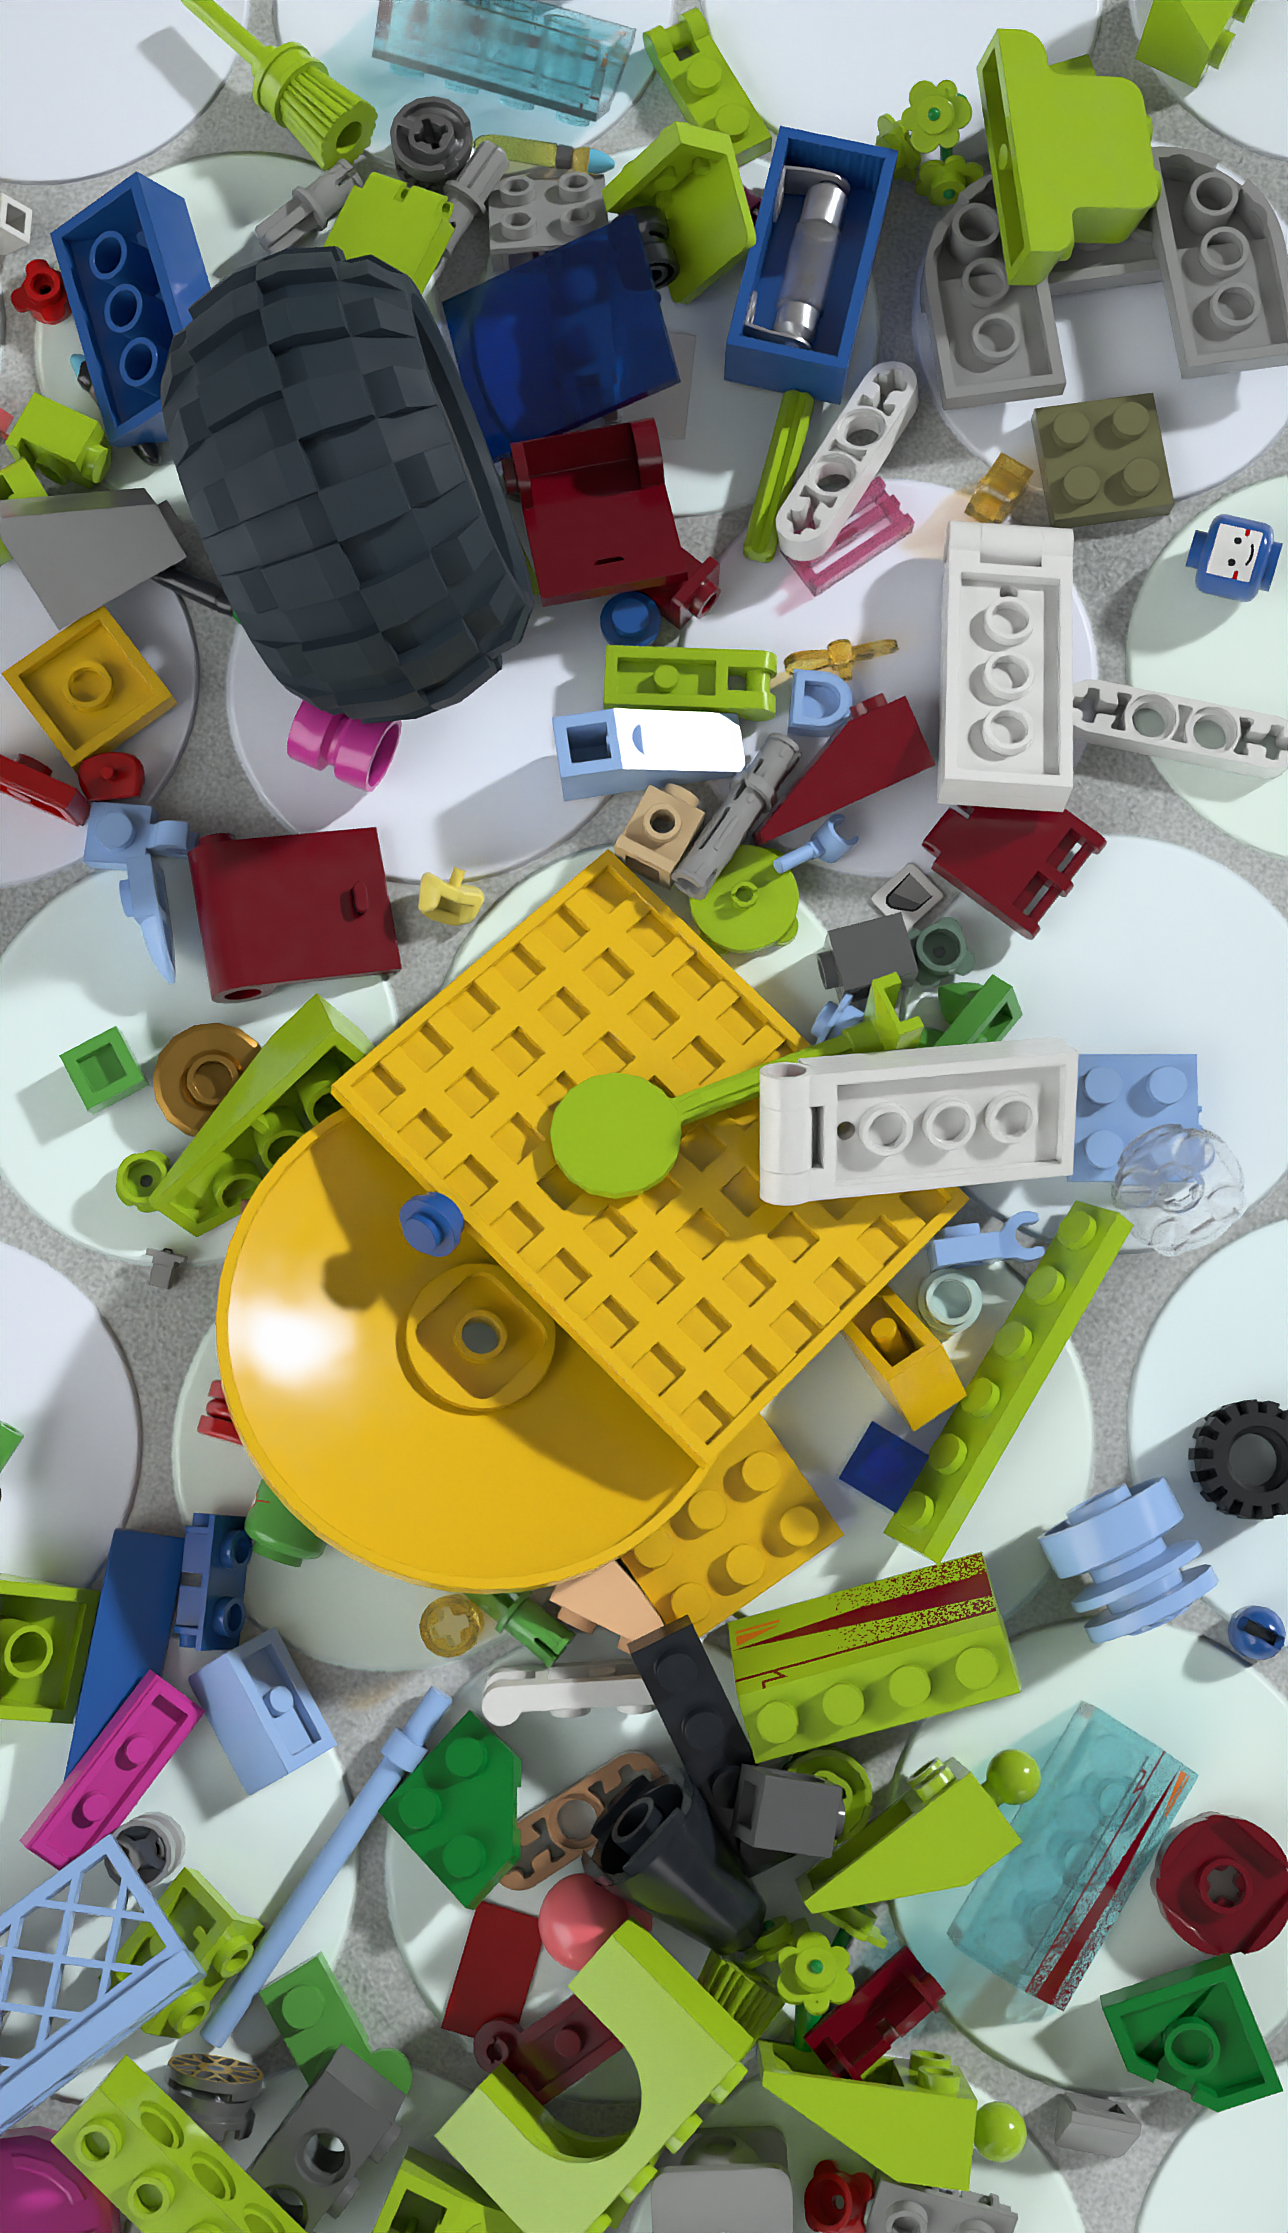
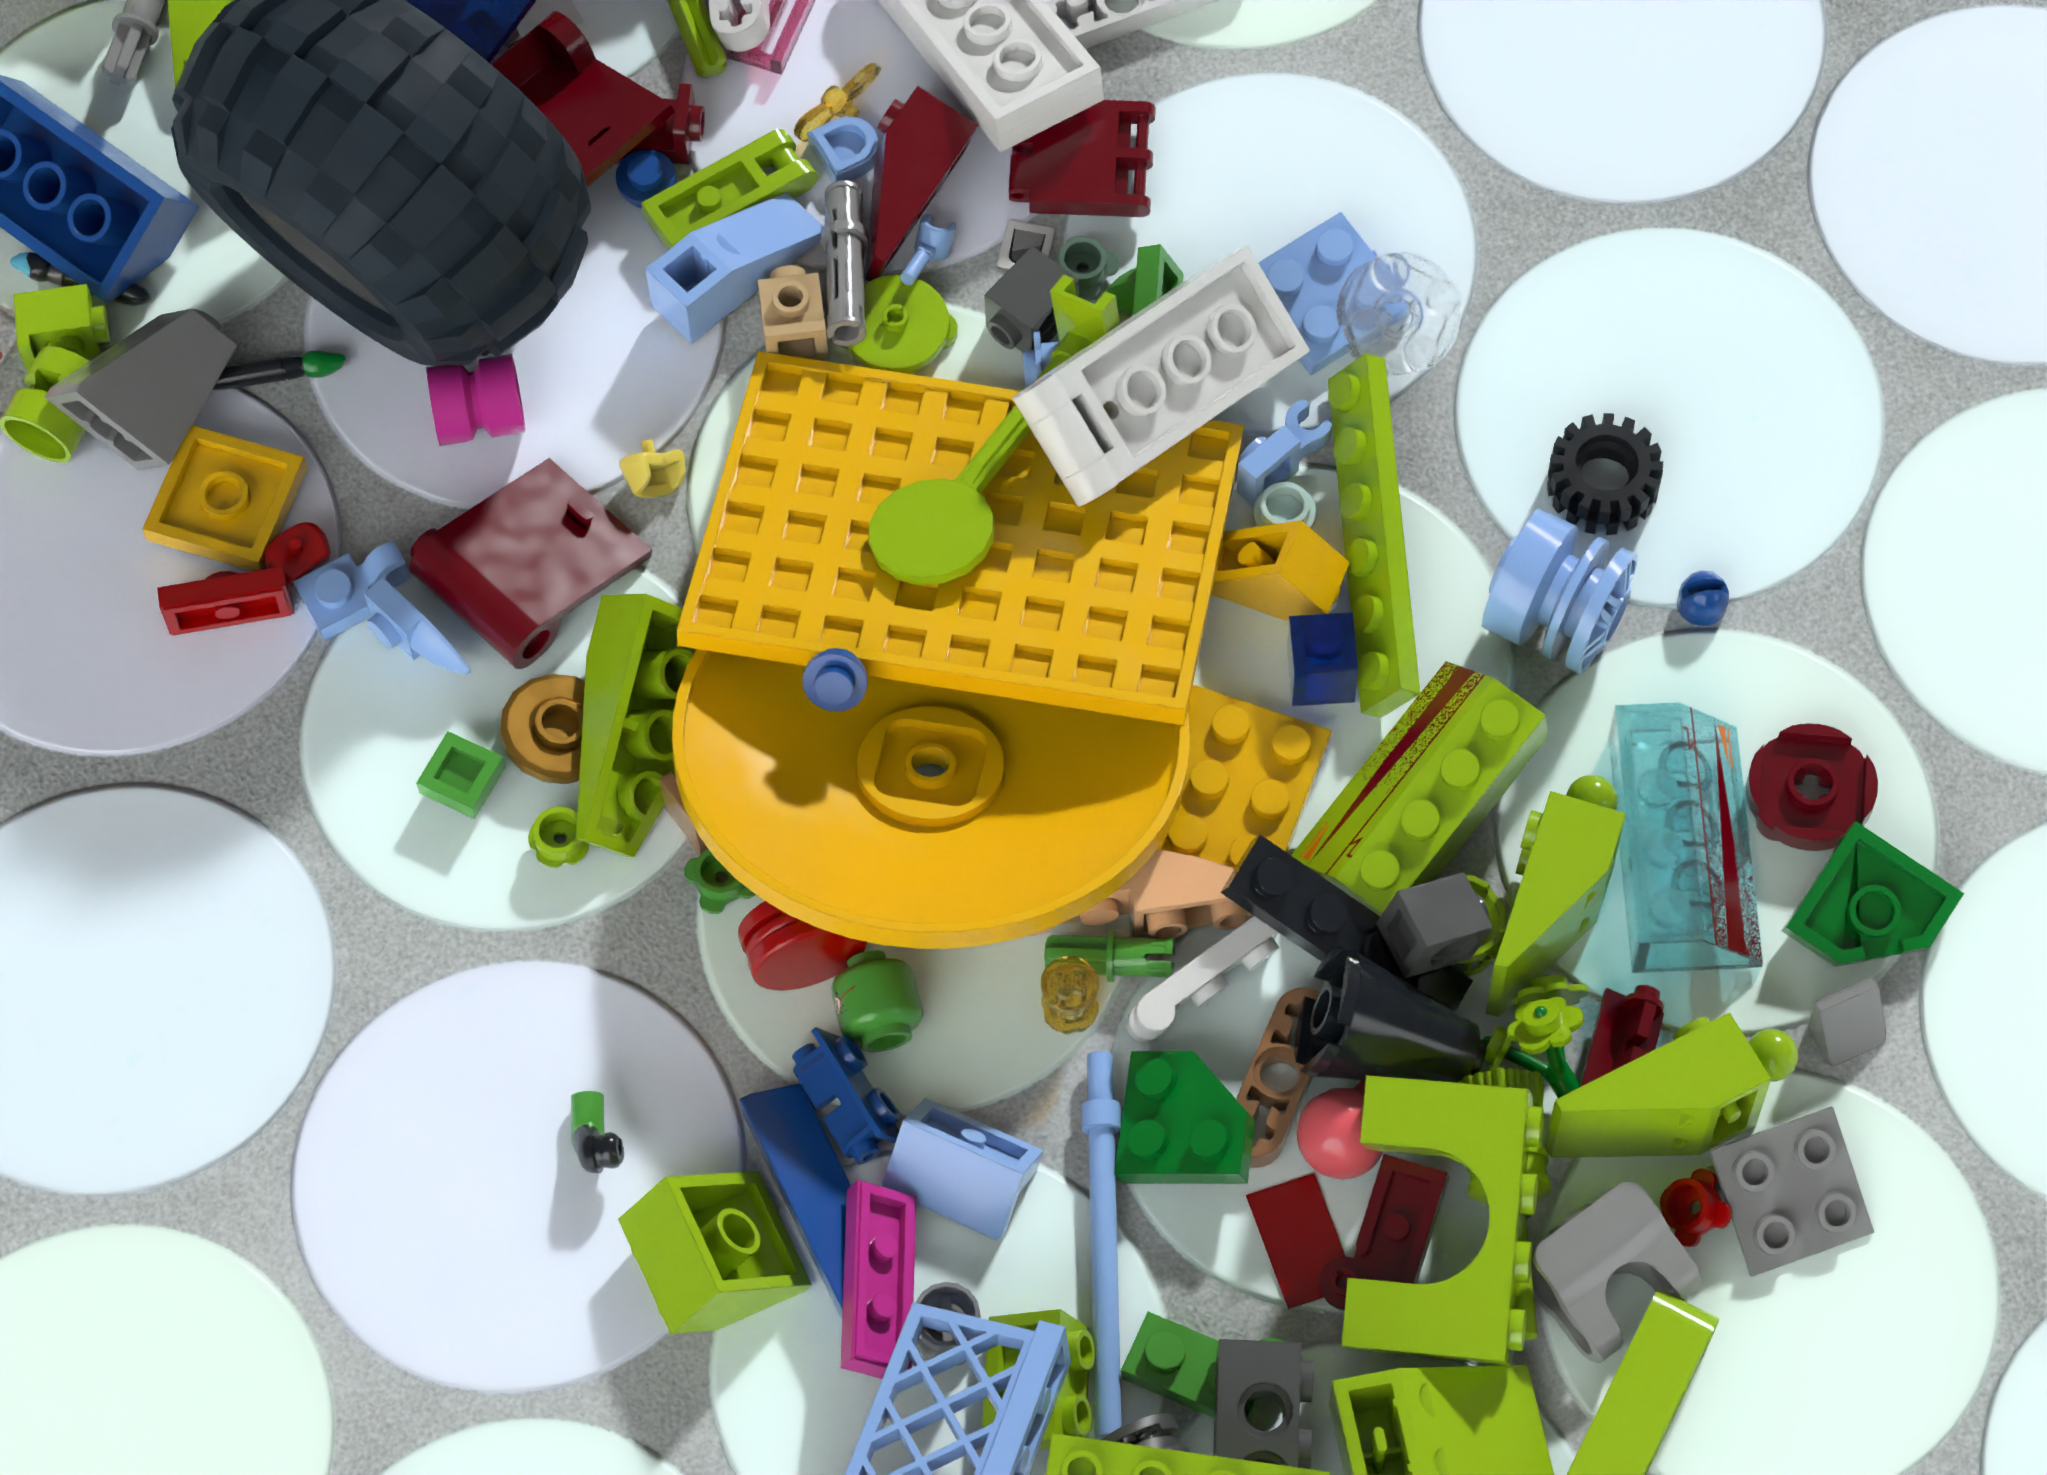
camera: 35 degrees left, 15 degrees down
light grey piece [145,1248,188,1289] -> none

